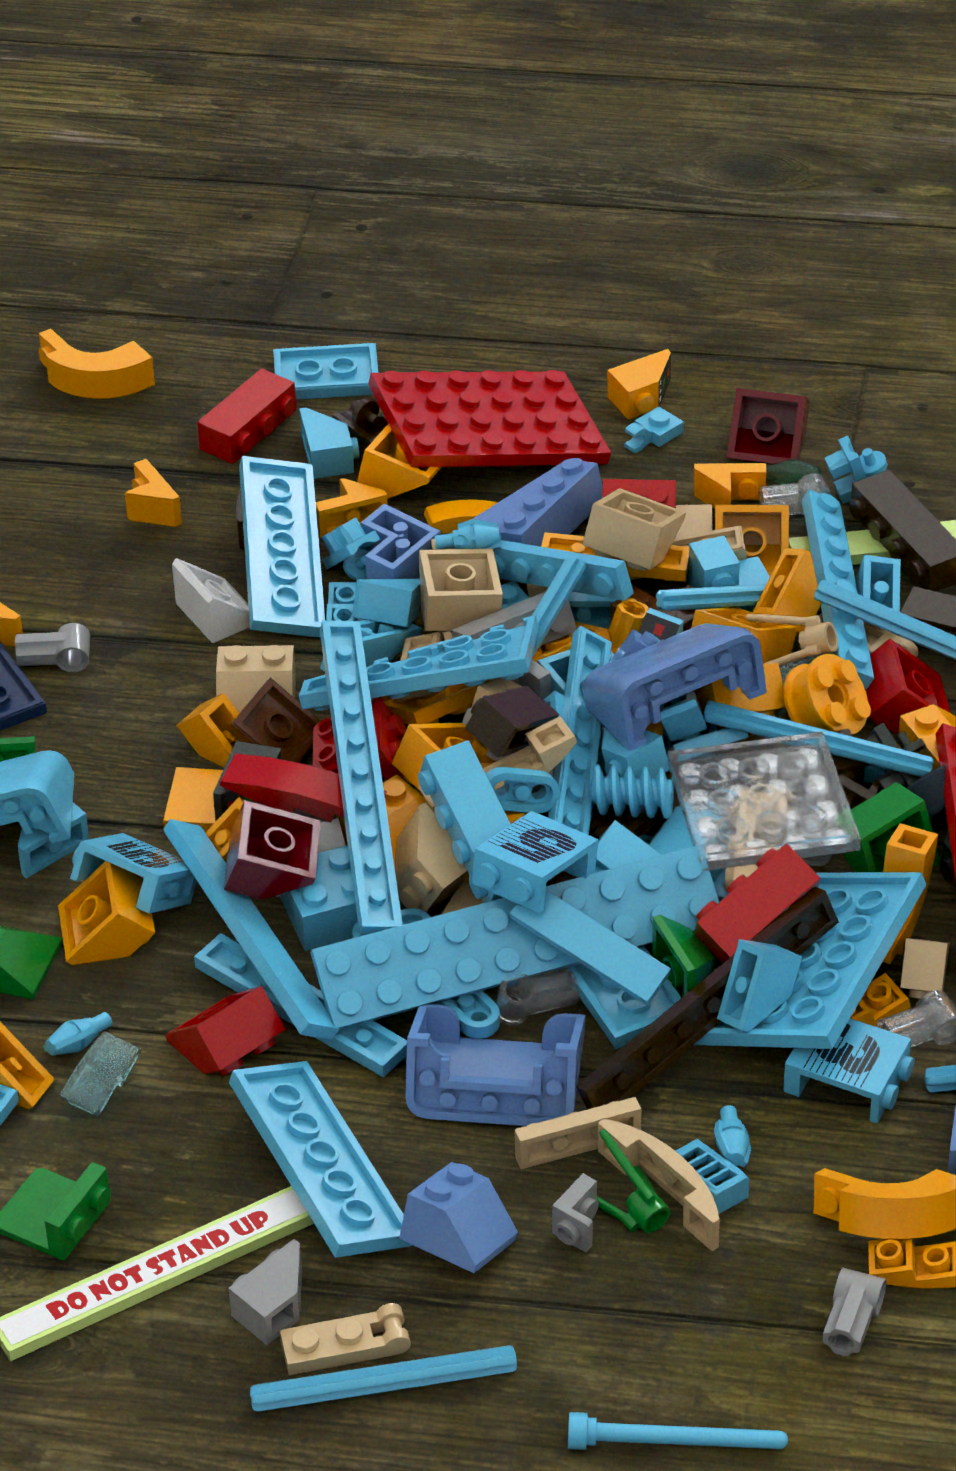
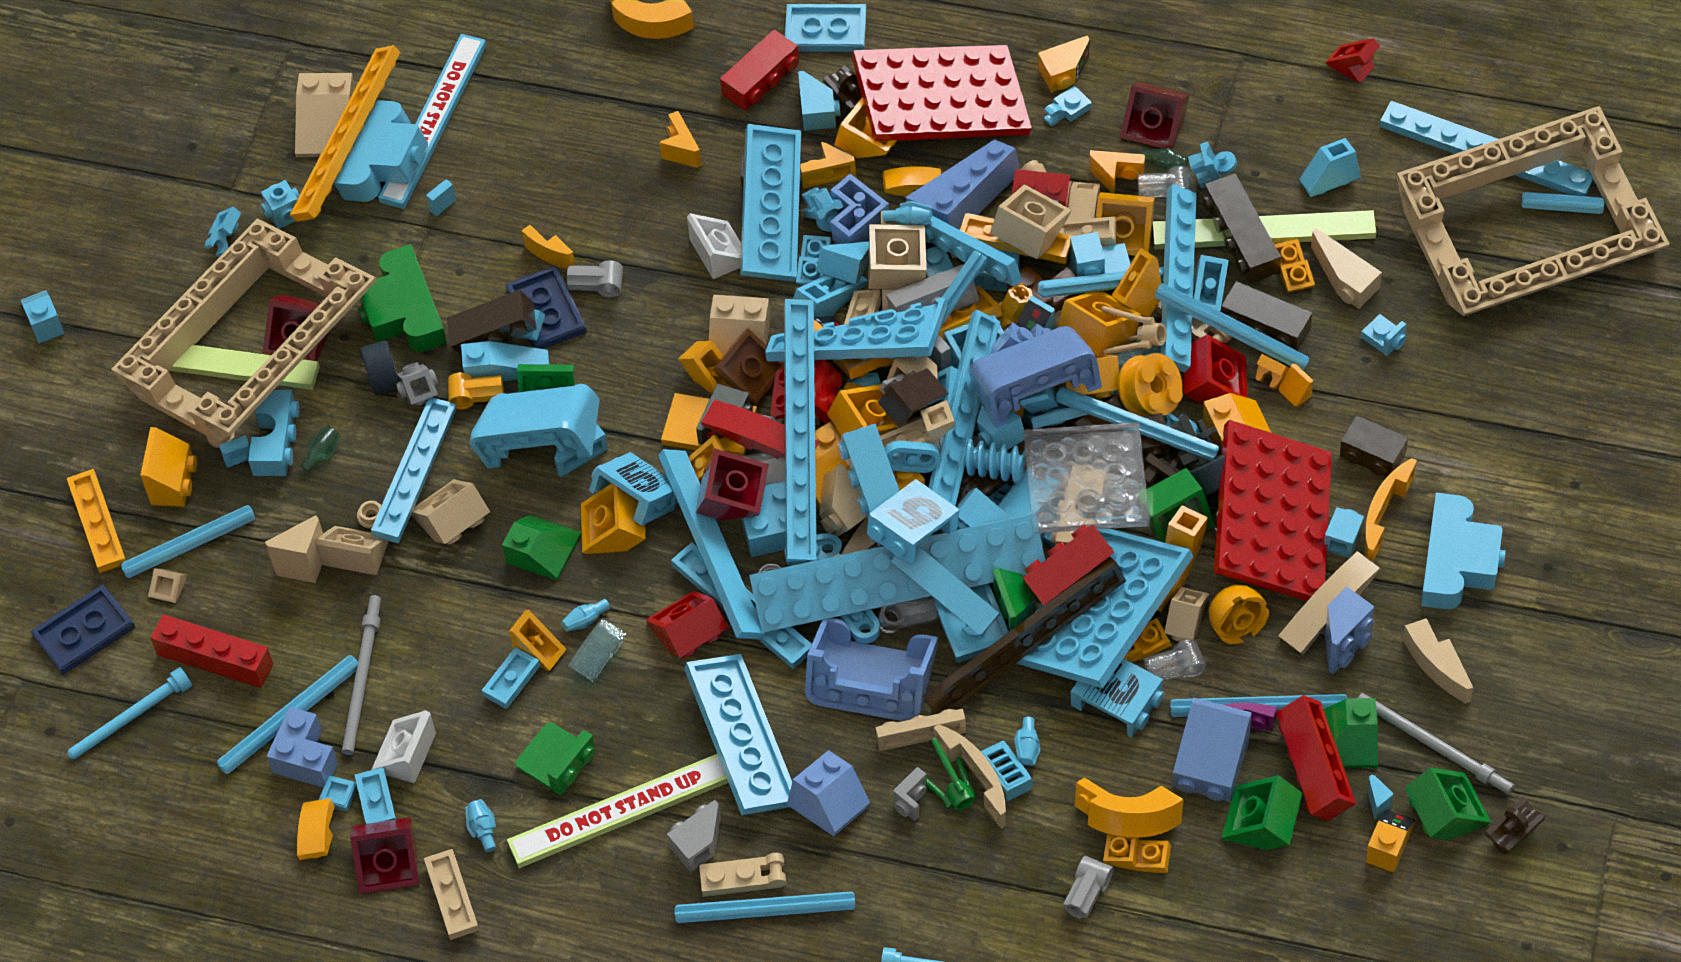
camera: 10 degrees right, 15 degrees up
medium azure slope [717,939,802,1032] -> none

